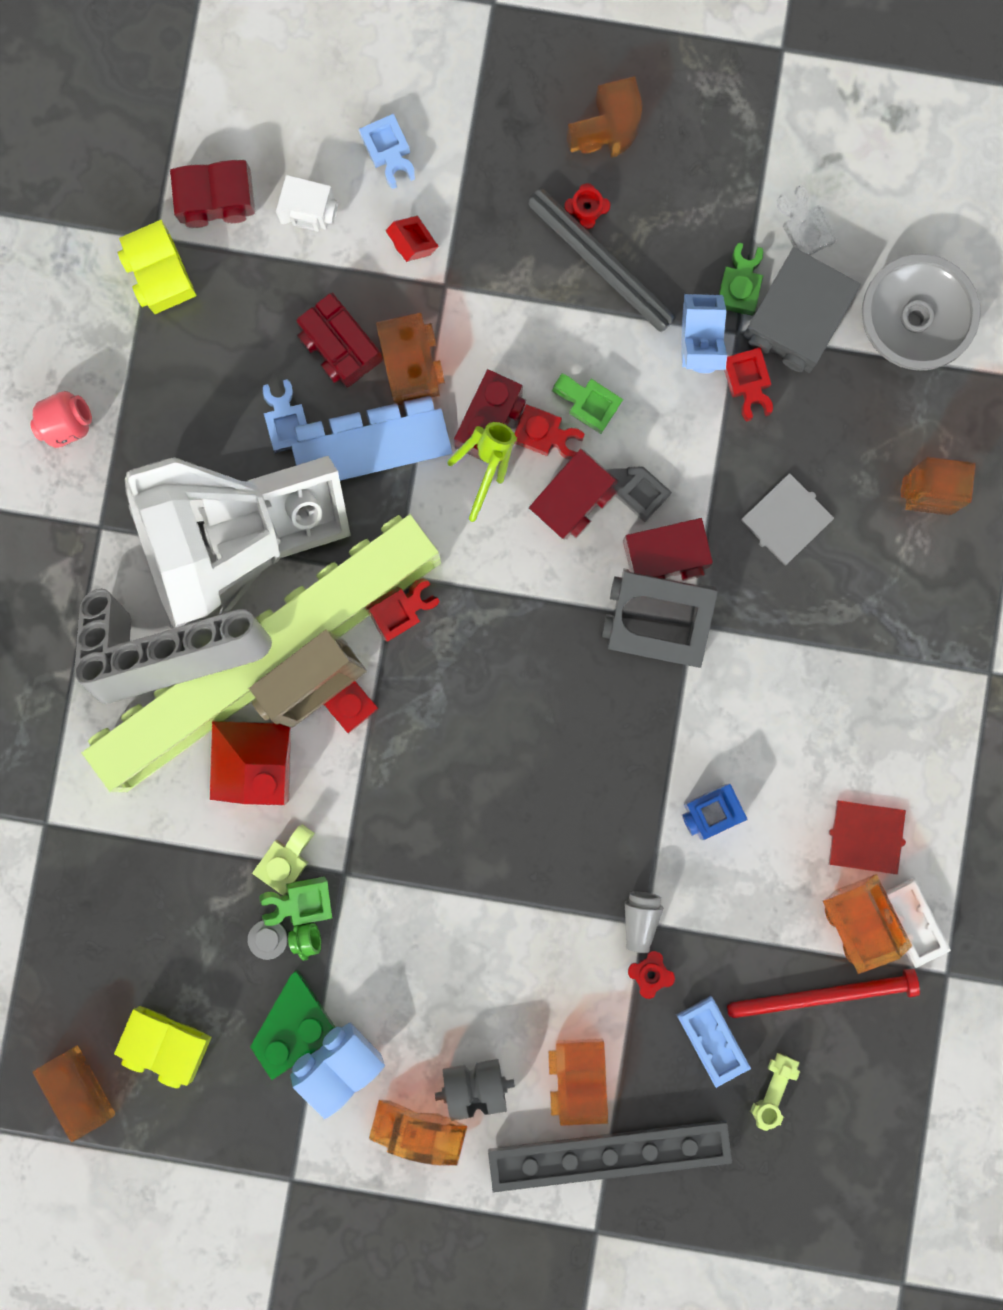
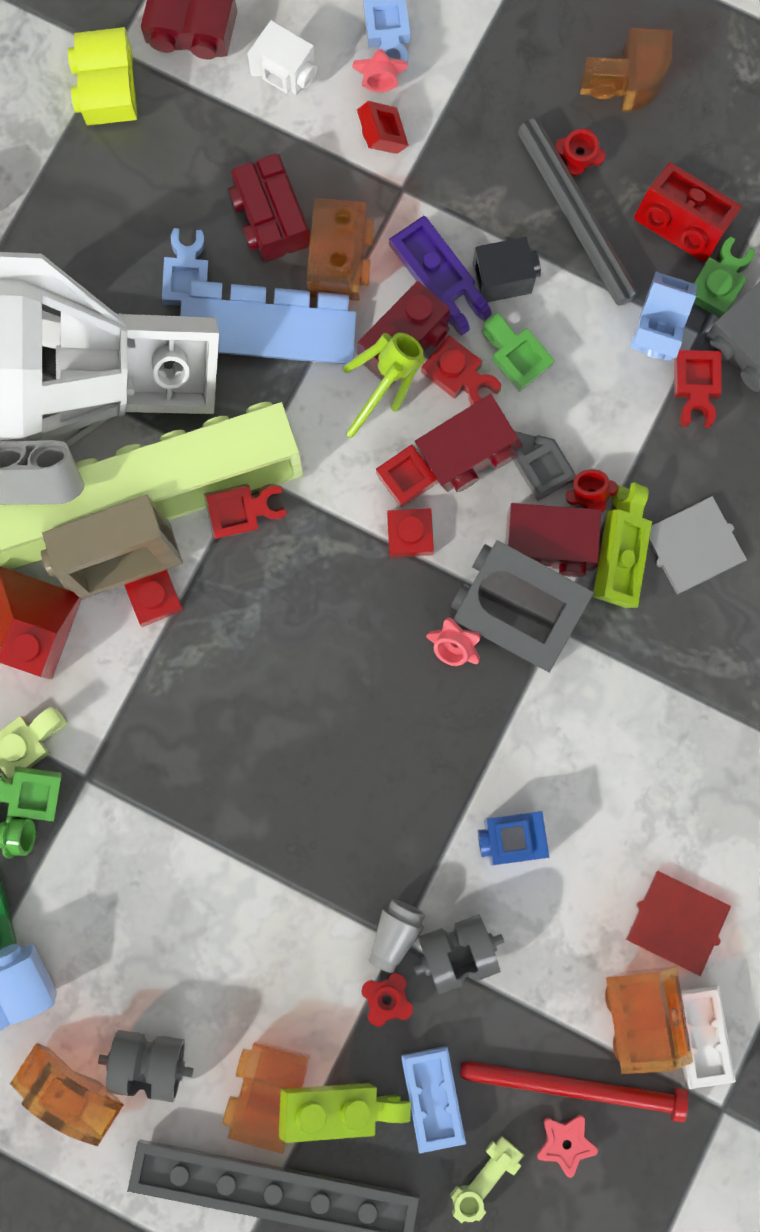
camera: 15 degrees right, 5 degrees down
none -> lime plate [279,1083,411,1143]
none -> coral plate [352,49,408,92]
none -> red plate [376,444,437,508]
none -> red plate [387,508,434,558]
none -> dark purple hinge [389,215,492,336]
none -> dark grey wheel [413,914,505,995]
none -> coral plate [426,617,481,666]
none -> black brick [473,237,541,302]
none -> coral plate [537,1115,598,1178]
none -> red plate [566,469,618,512]
none -> lime plate [593,483,652,608]
none -> red bracket [634,162,742,262]

